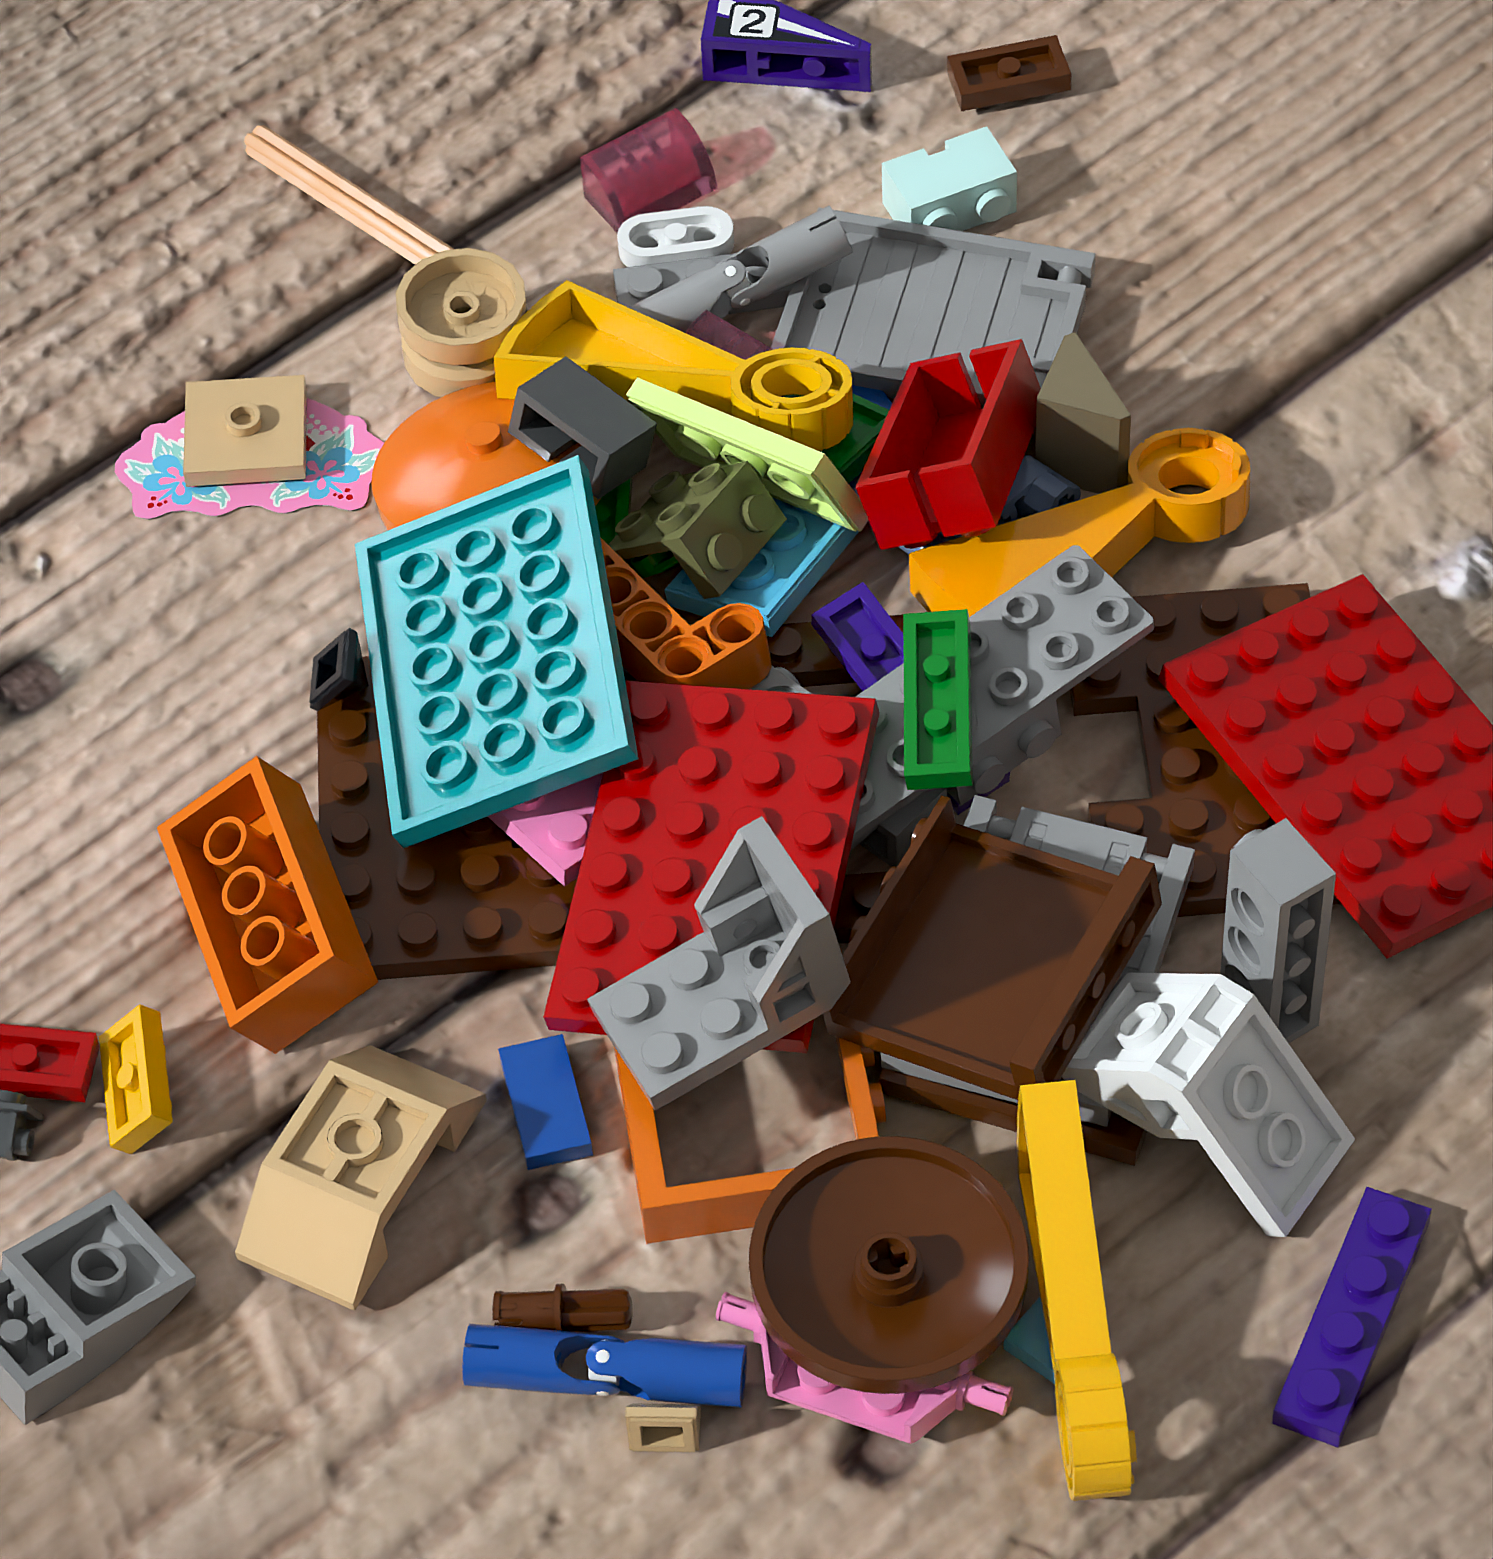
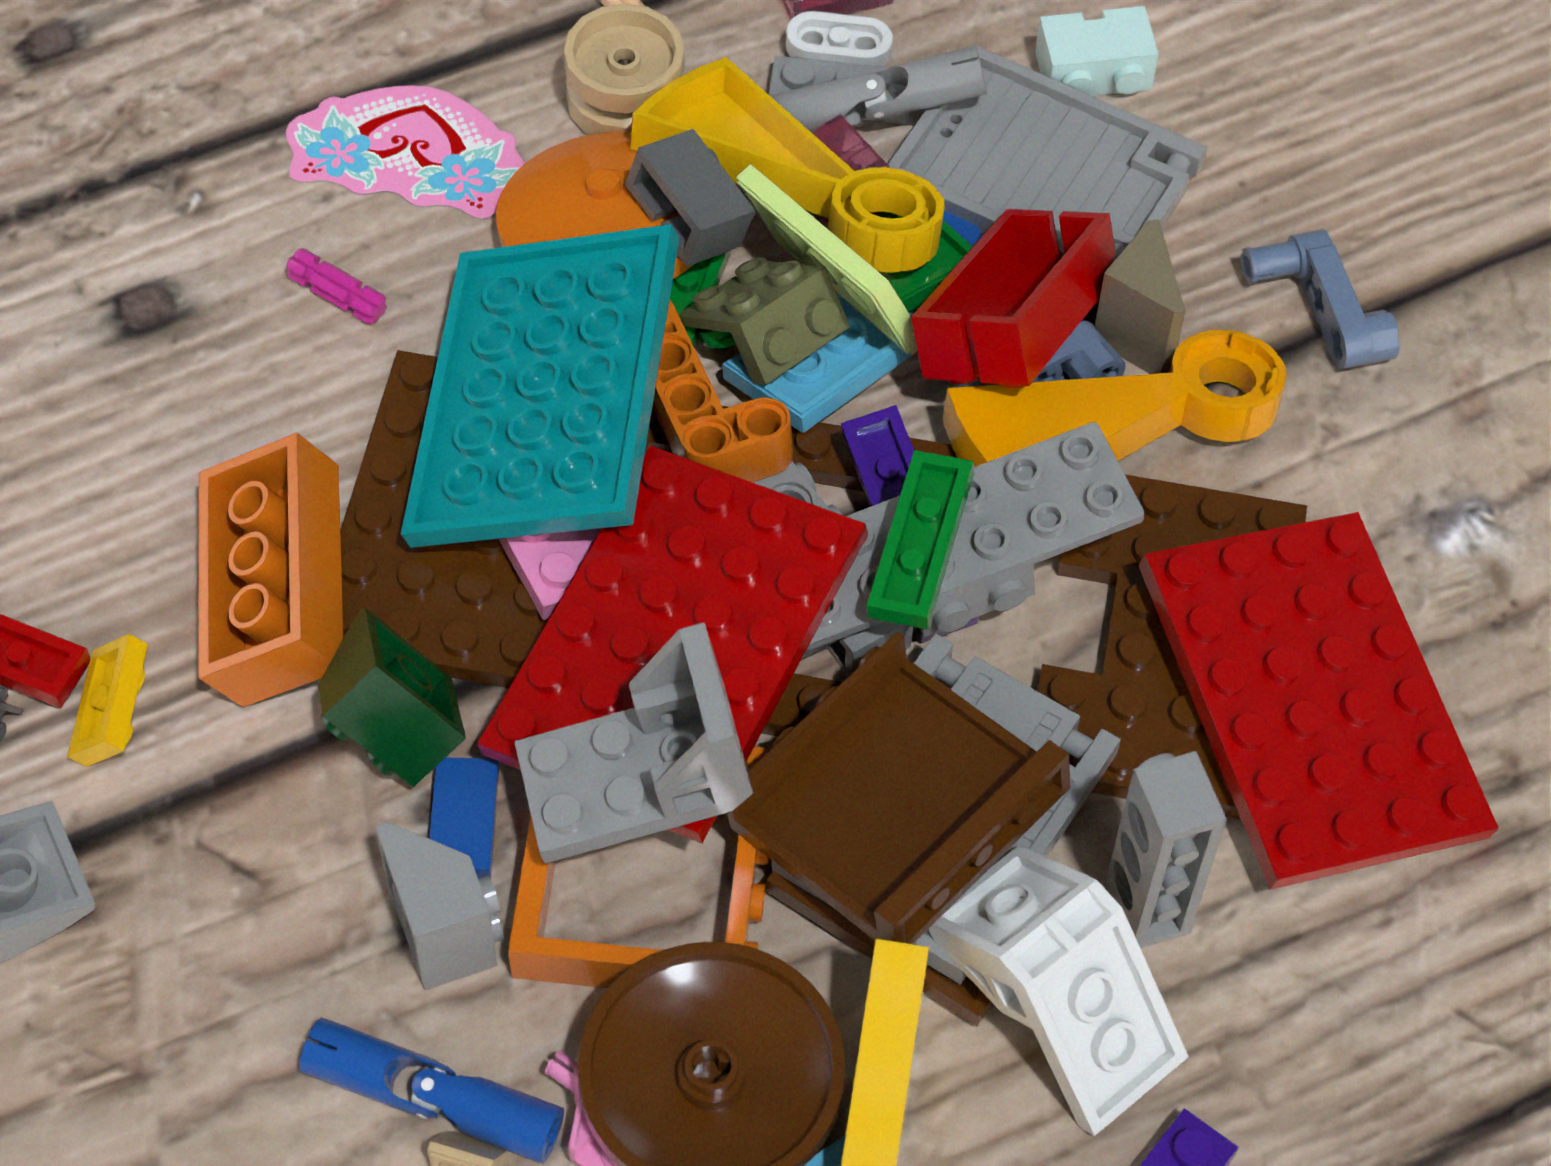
camera: 10 degrees right, 5 degrees up
tan plate [183,375,307,487] -> none
tan slope [235,1045,487,1311] -> none
black slope [309,628,369,711] -> none
reddish brown axle [493,1284,633,1332] -> none
none -> dark pink axle [286,248,387,324]
none -> dark green slope [318,607,466,787]
none -> light grey slope [375,821,504,991]
none -> sand blue beam [1241,229,1400,369]

